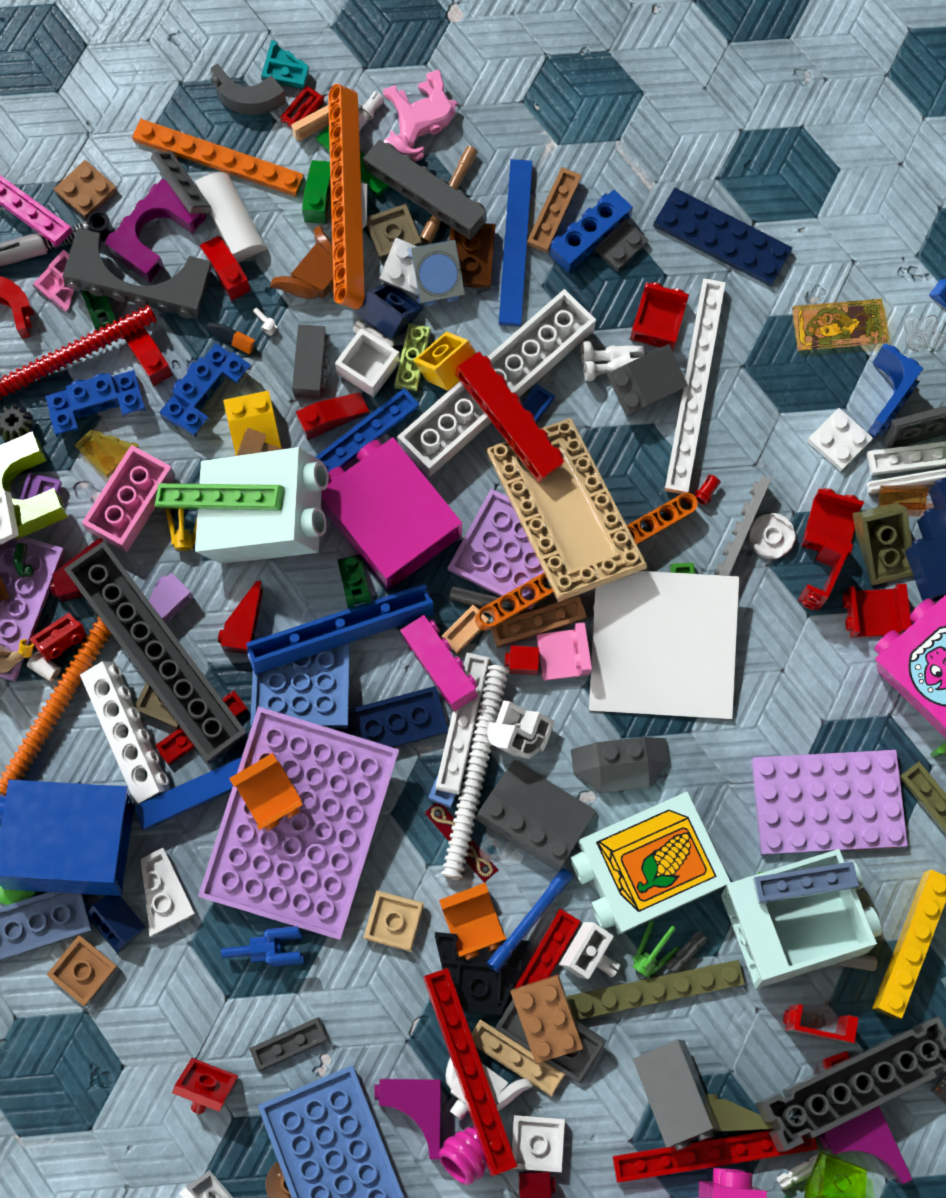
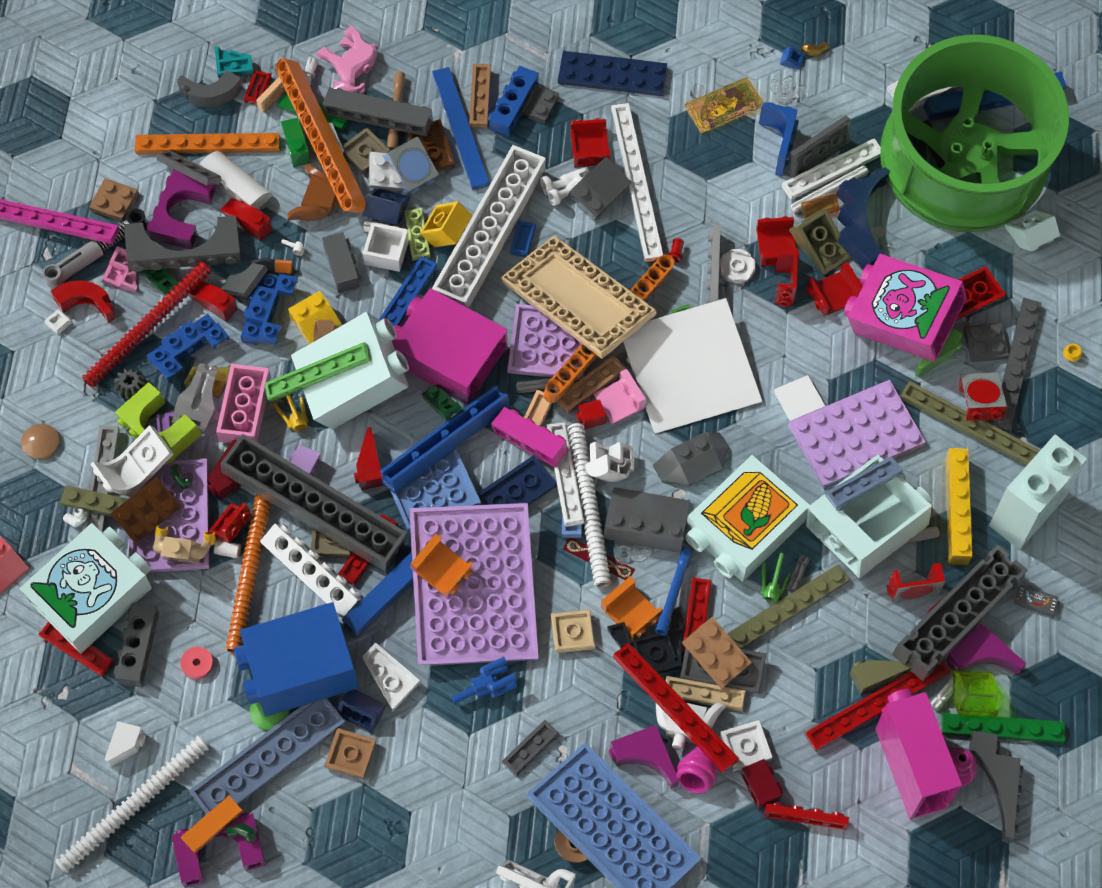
camera: 20 degrees left, 10 degrees down
red tile [172,1058,238,1114] -> none
red slope [296,392,370,441] -> none
red brick [455,351,565,483] -> none
white brick [559,922,620,979] -> none
brick [633,1039,719,1151] -> none
white plate [807,408,873,472] -> none
none -> light grey animal [172,363,217,434]
none -> dark grey tile [221,263,268,297]
none -> white tile [774,375,825,421]

